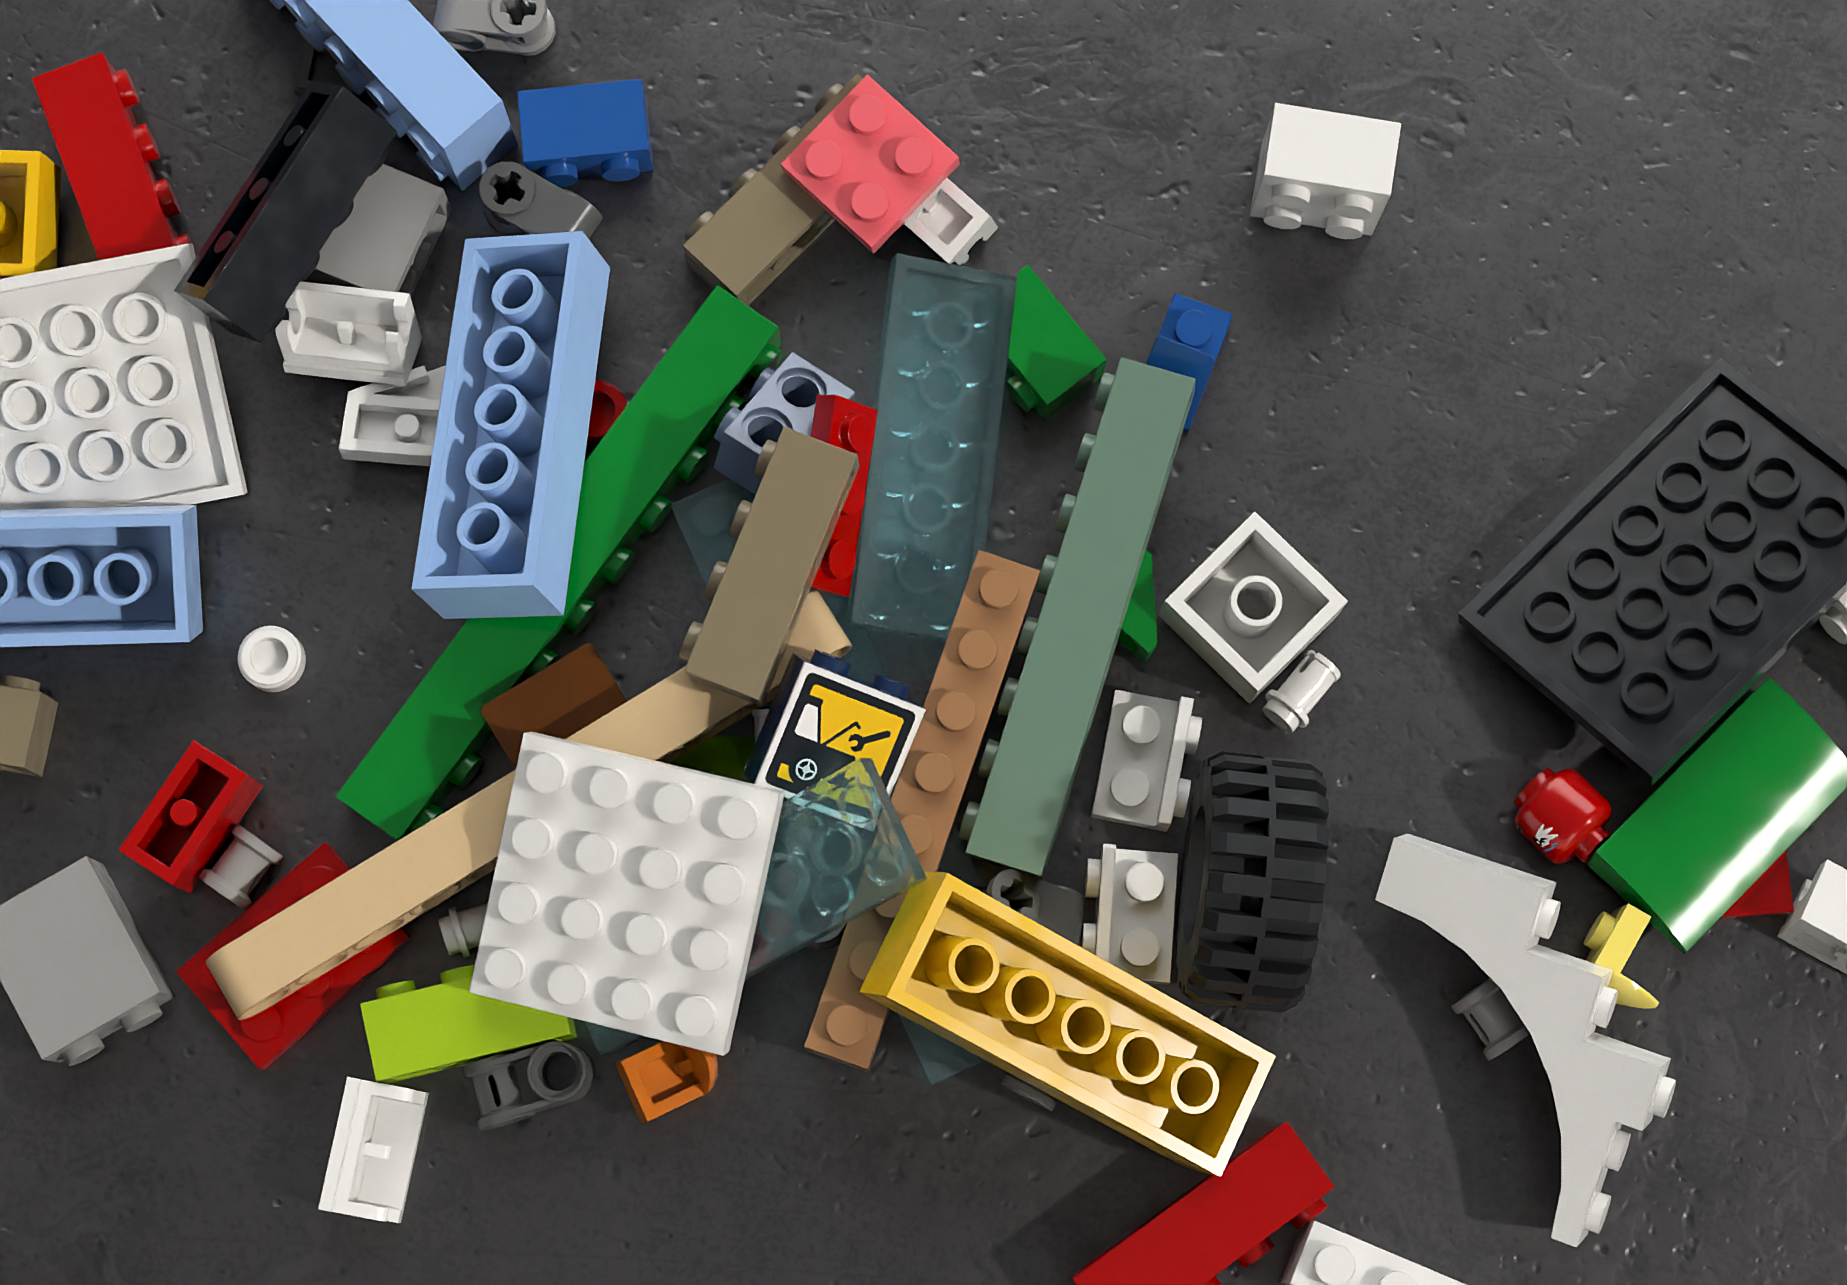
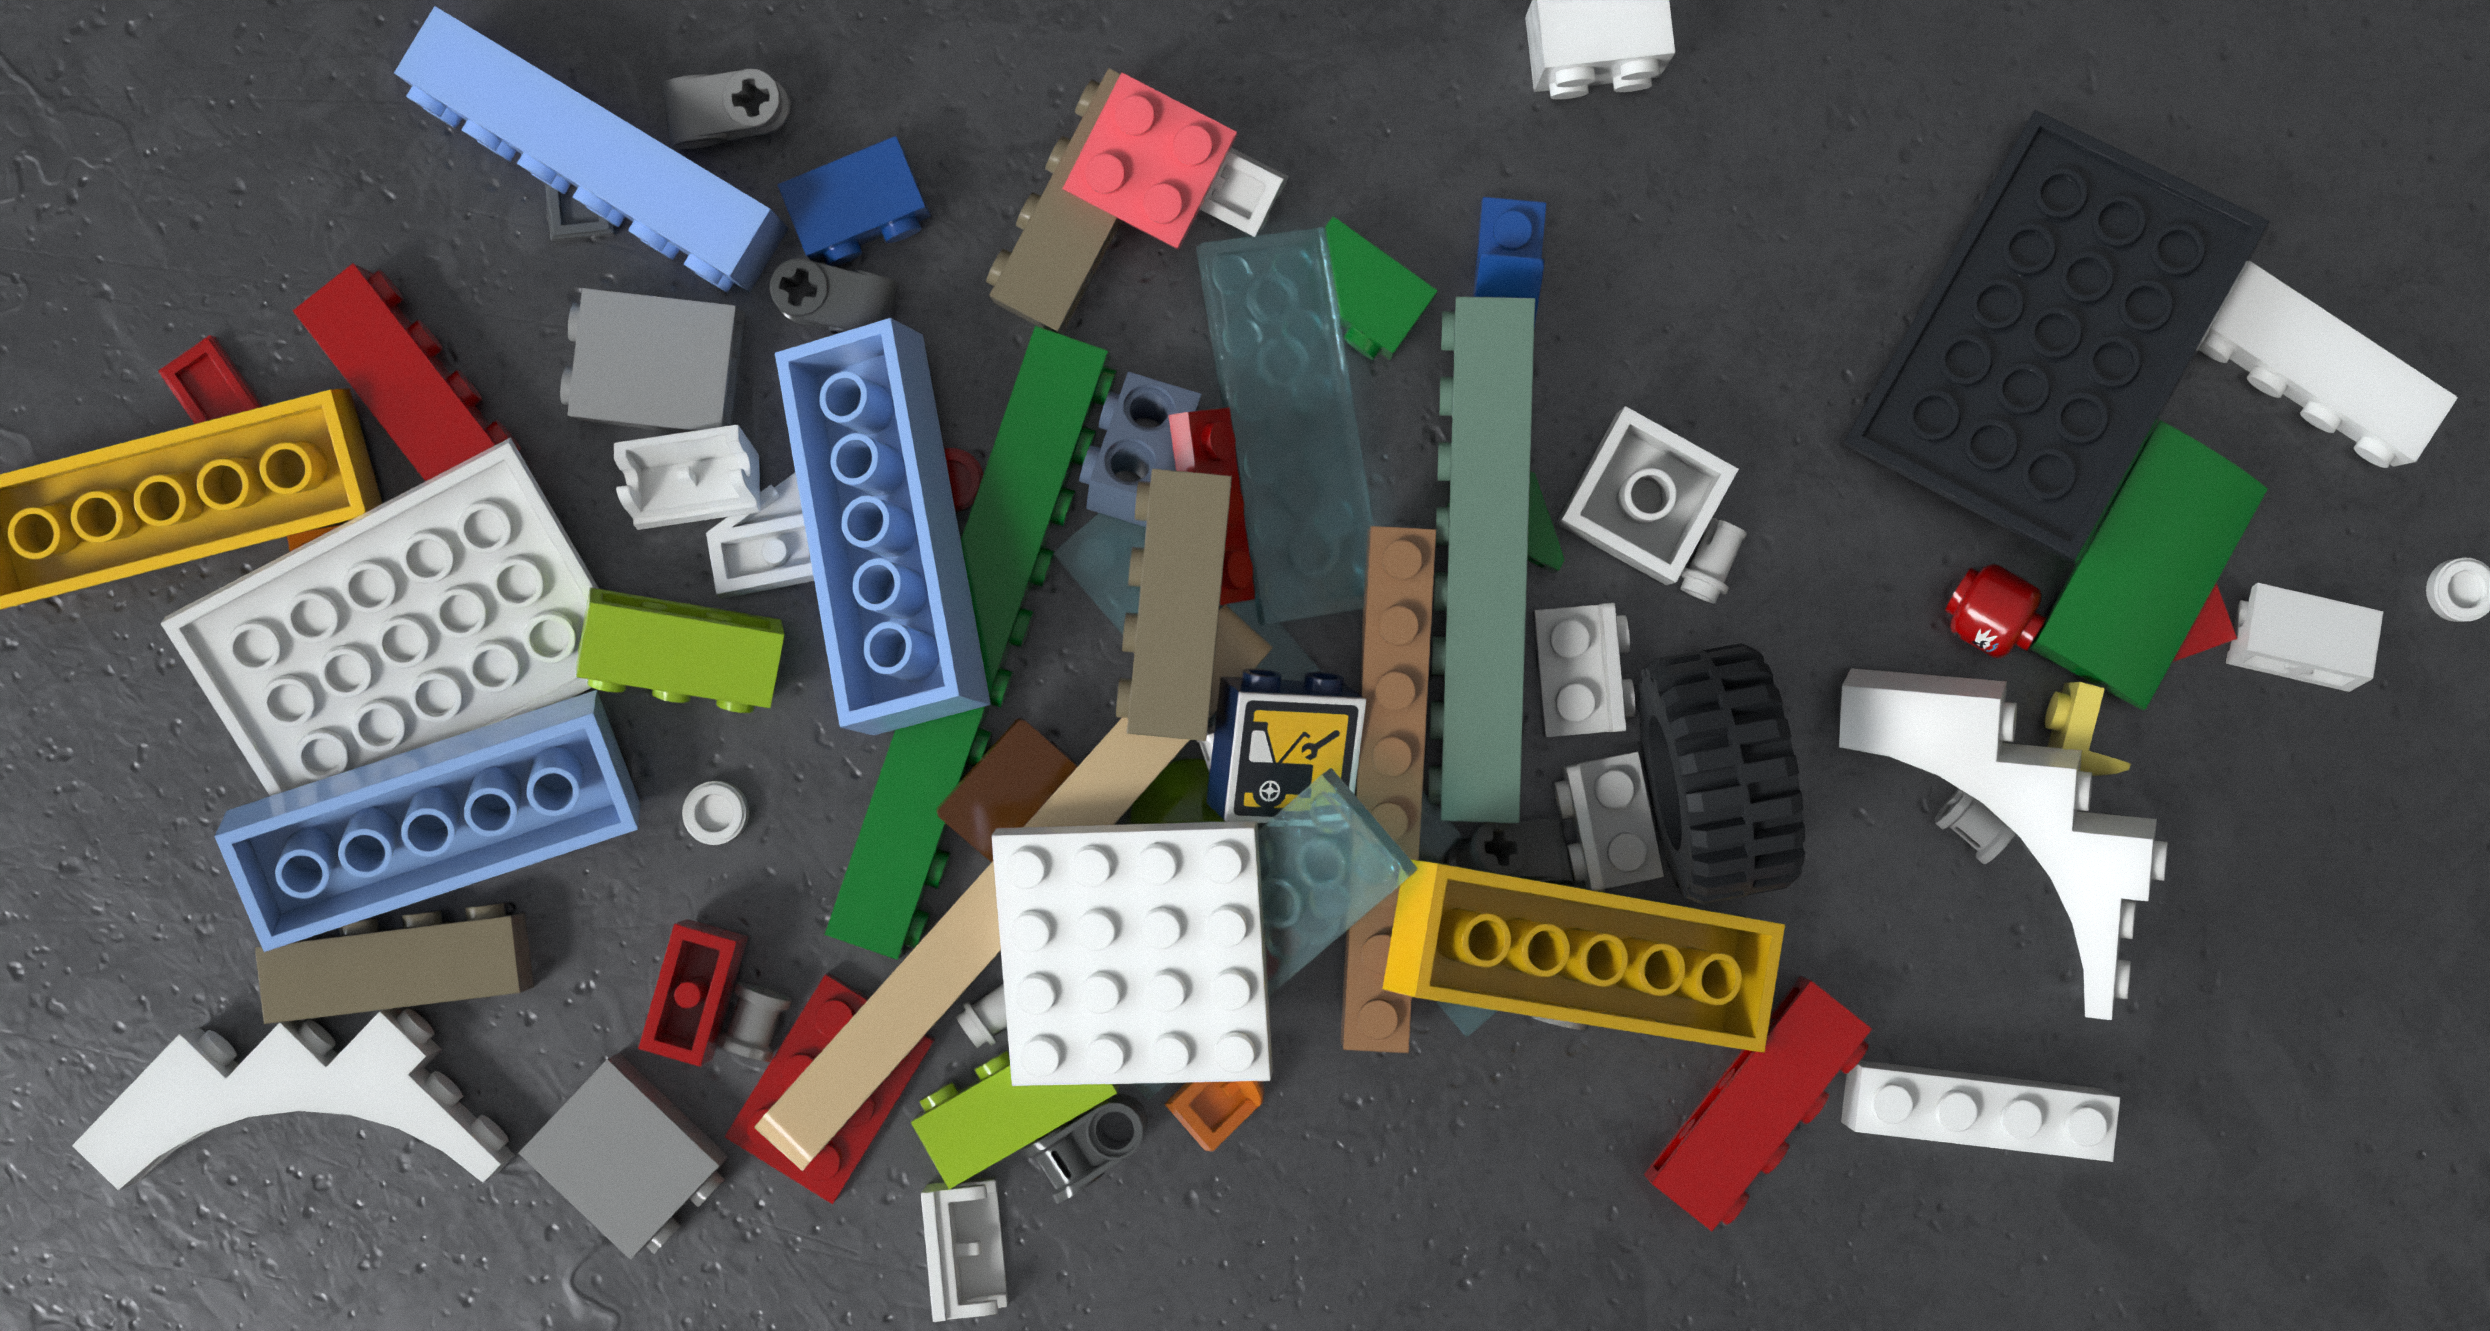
camera: 15 degrees left, 10 degrees up
black brick [174,80,397,343] -> none
none -> lime brick [576,587,785,713]

